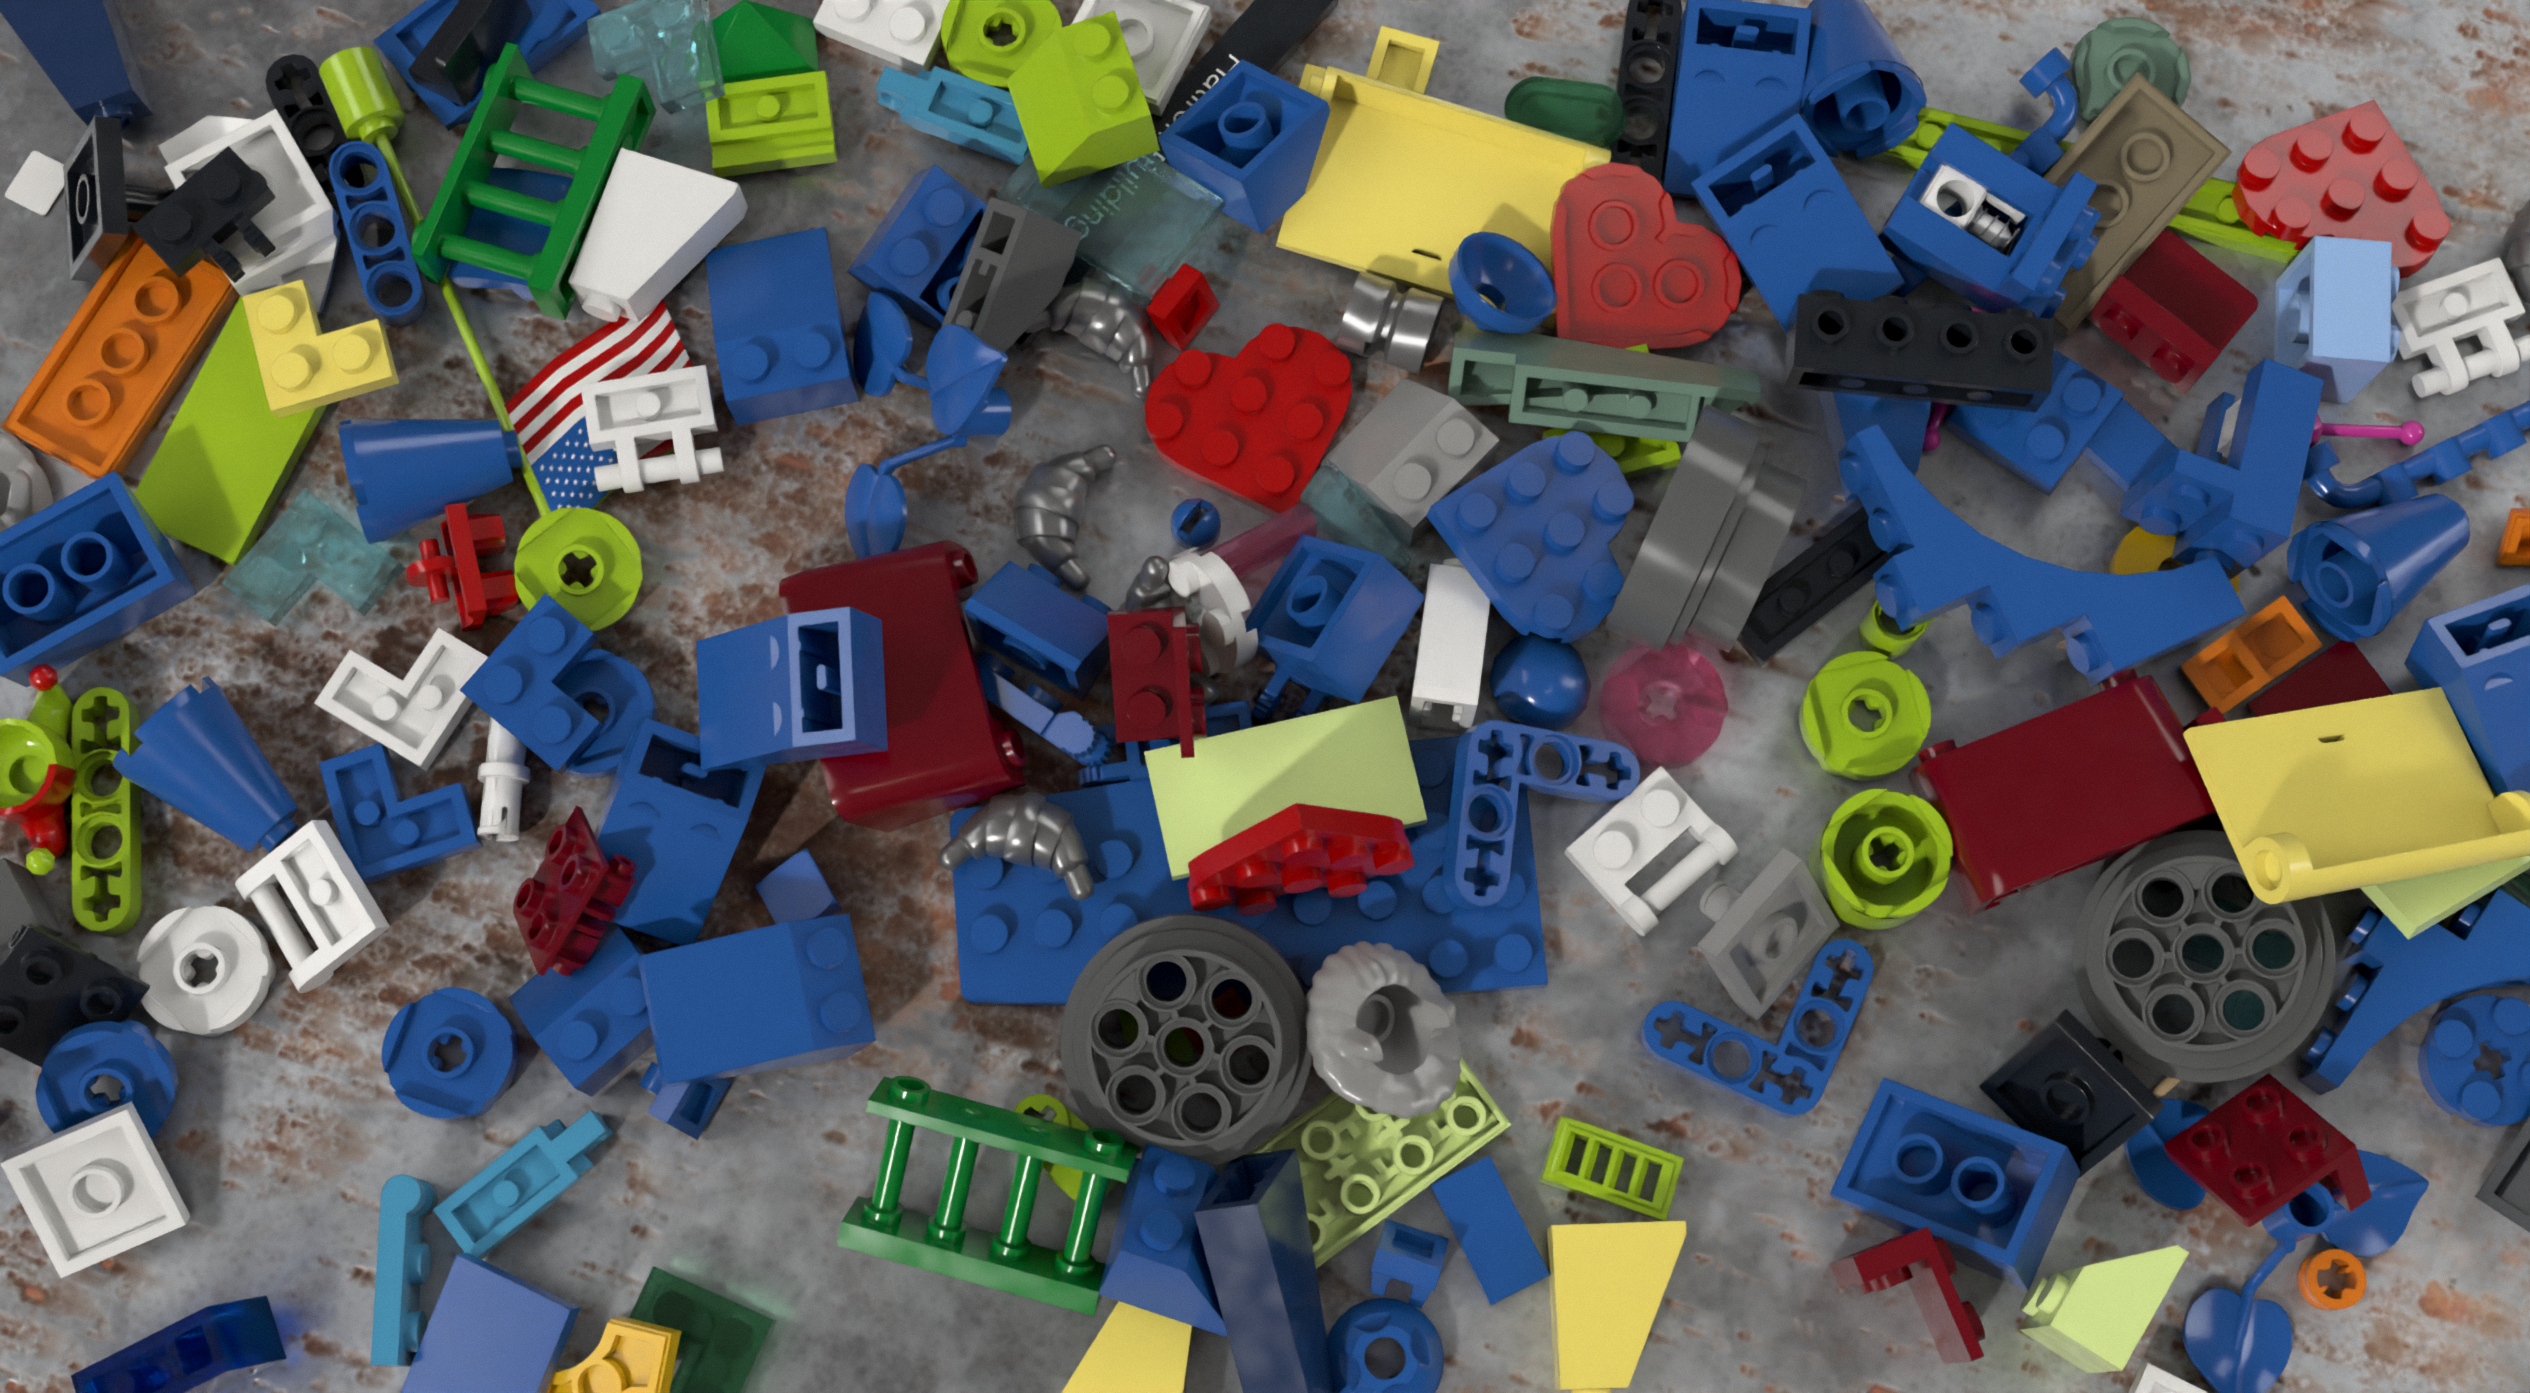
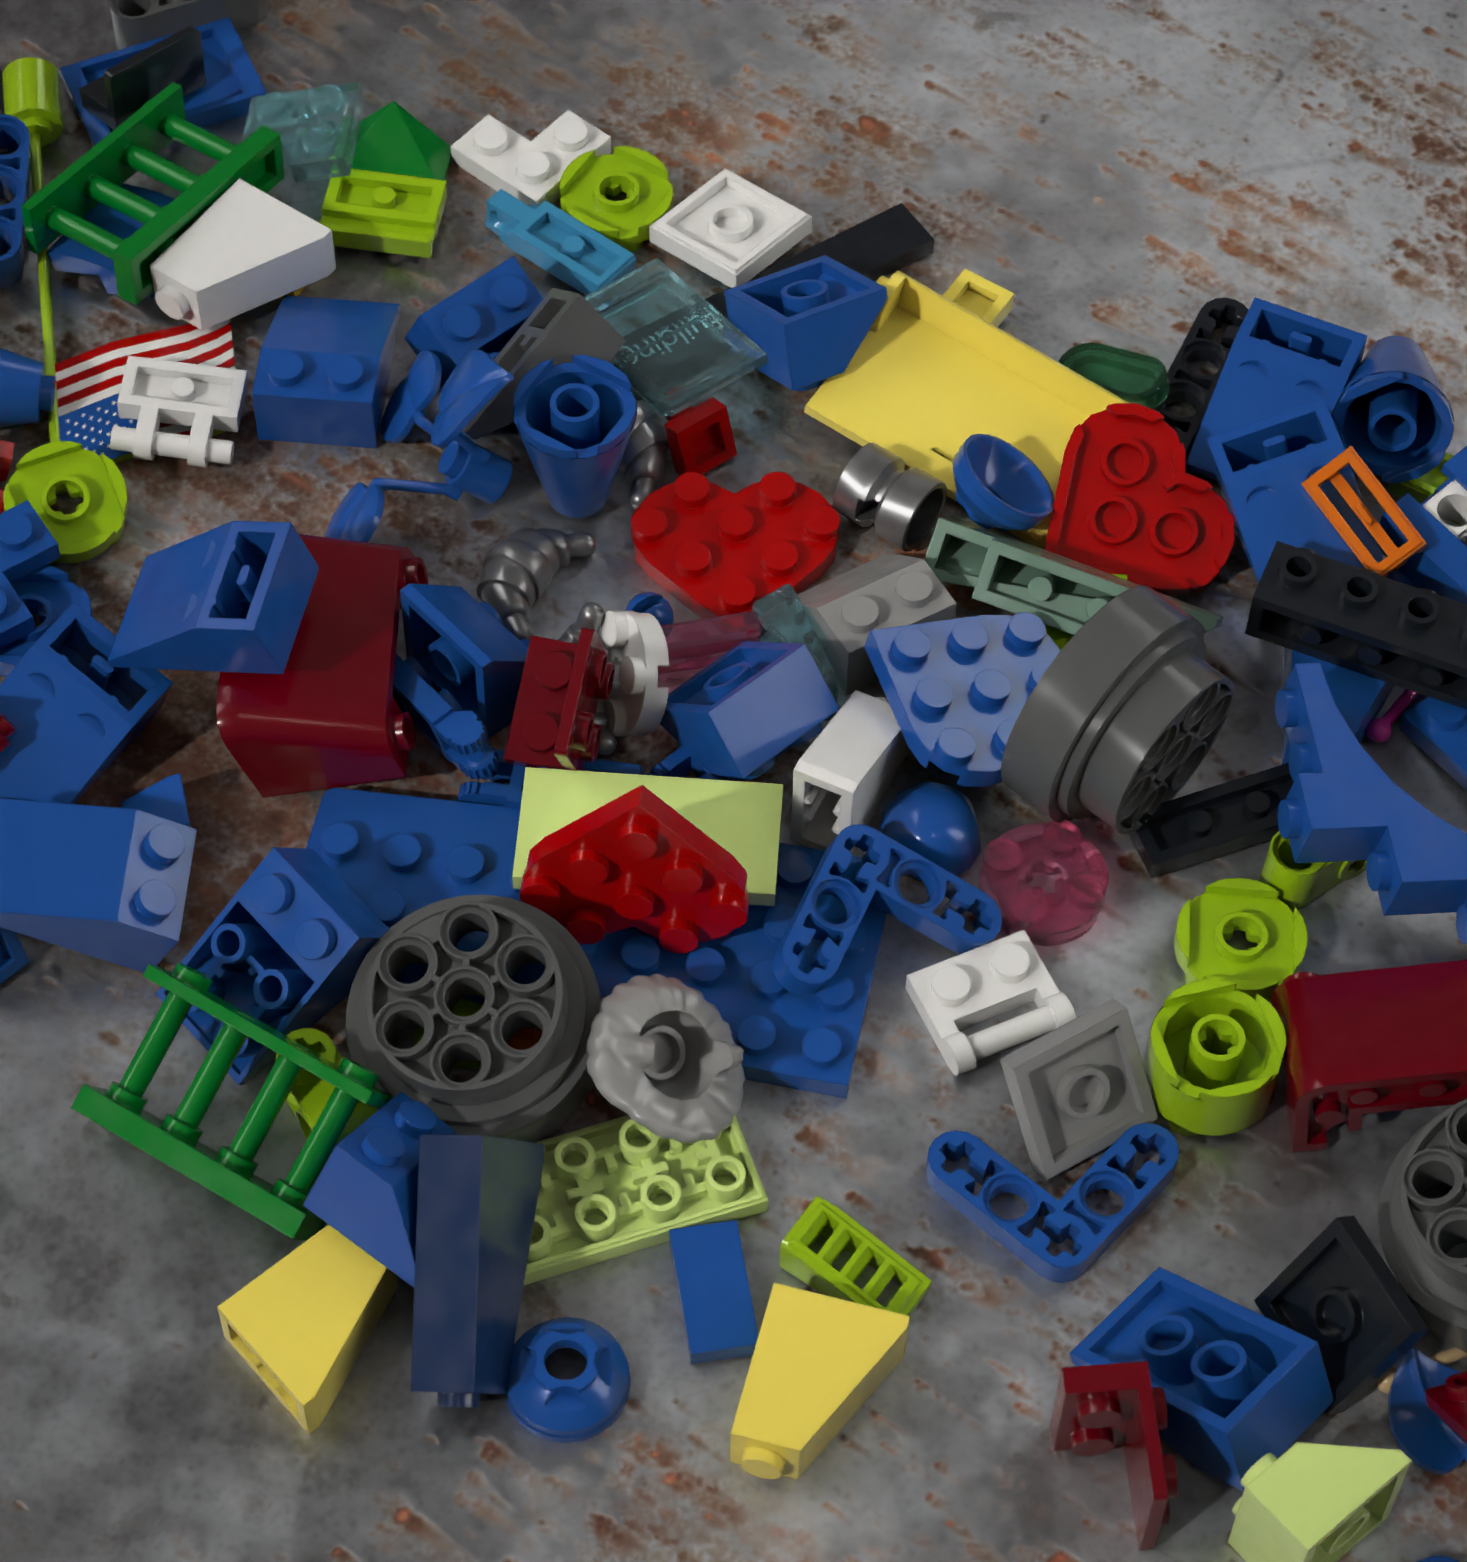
camera: 15 degrees right, 20 degrees down
flat silver piece [938,792,1095,901] -> none
lime slope [1006,10,1160,189] -> none
blue tile [1370,1219,1449,1309] -> none
none -> blue slope [156,847,389,1085]
none -> blue cone [513,355,637,518]
none -> orange tile [1301,446,1428,578]

